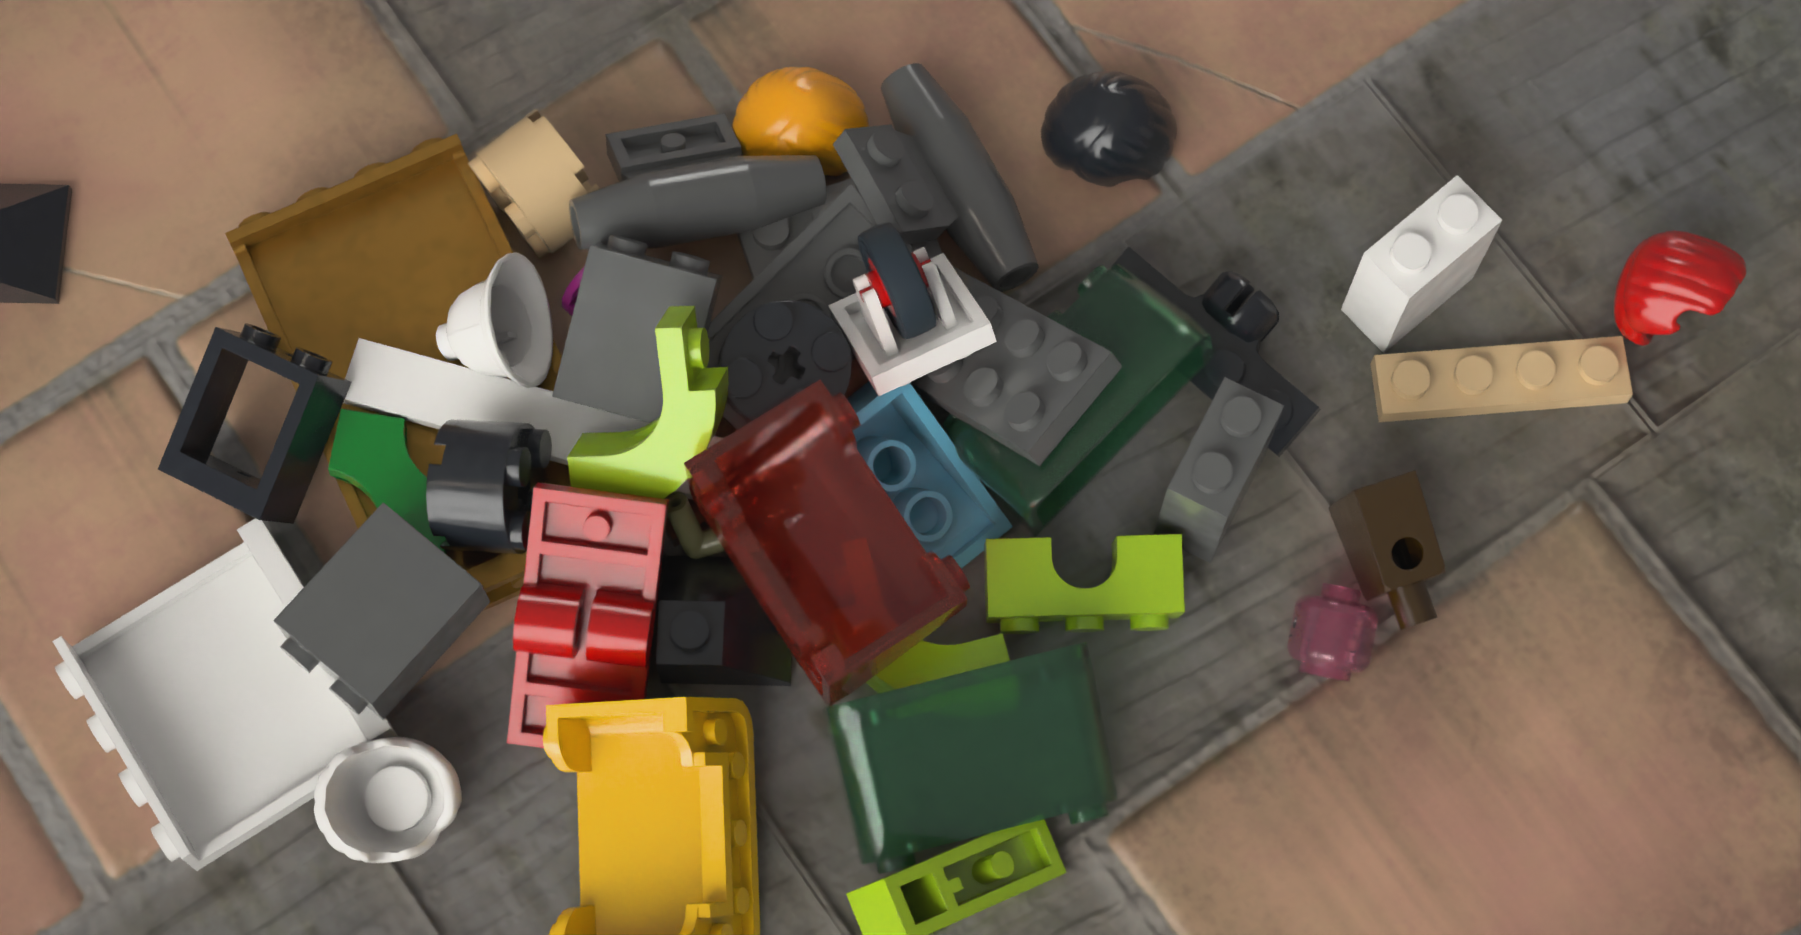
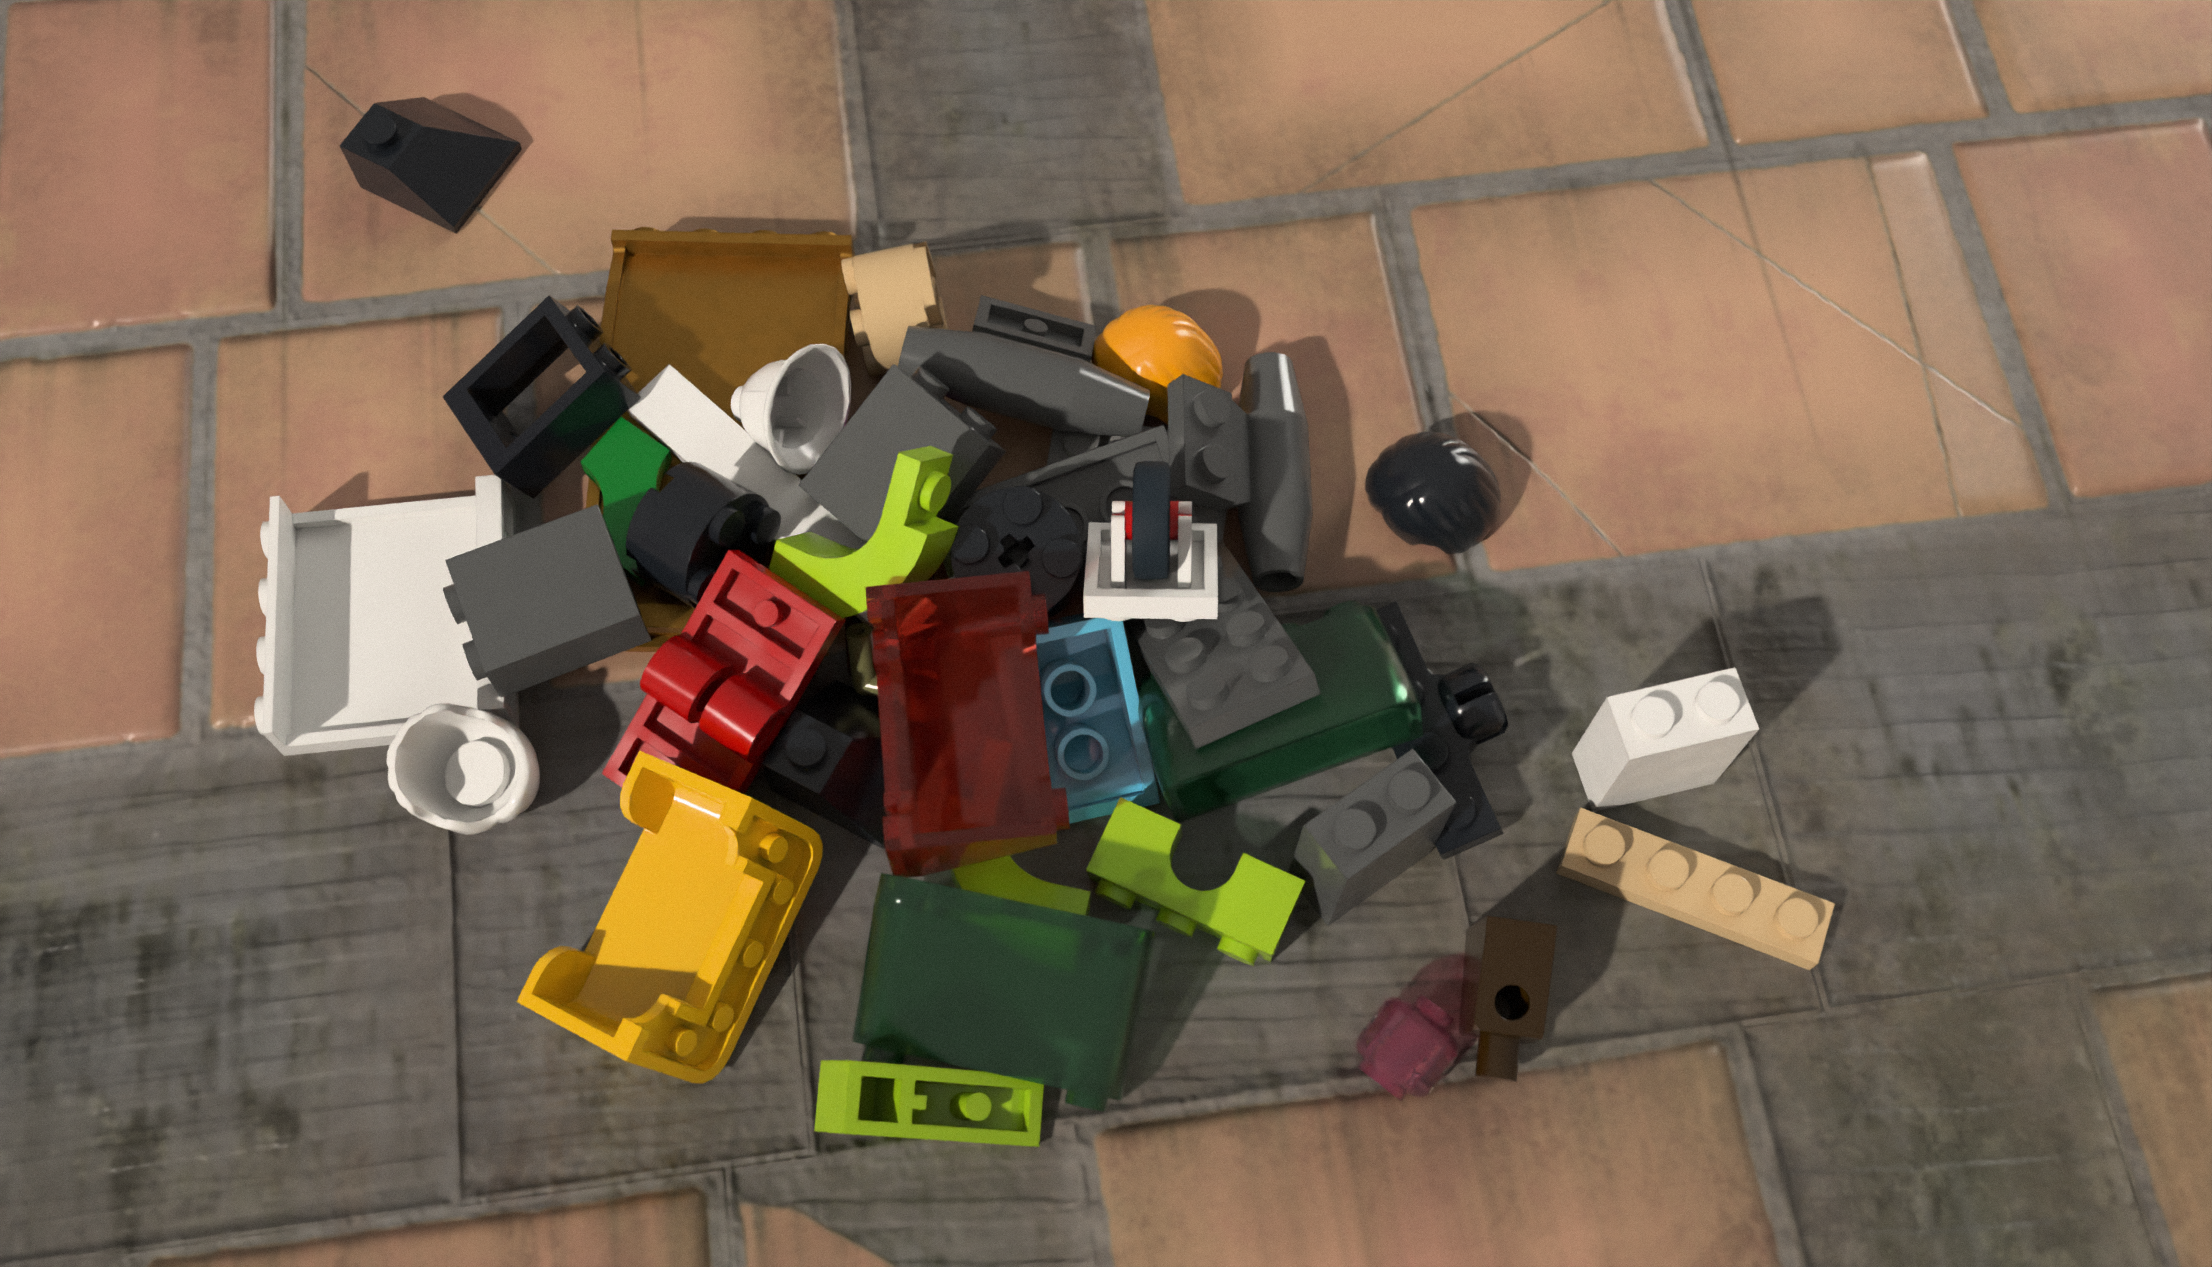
camera: 25 degrees right, 5 degrees down
red piece [1614,230,1747,346] -> none

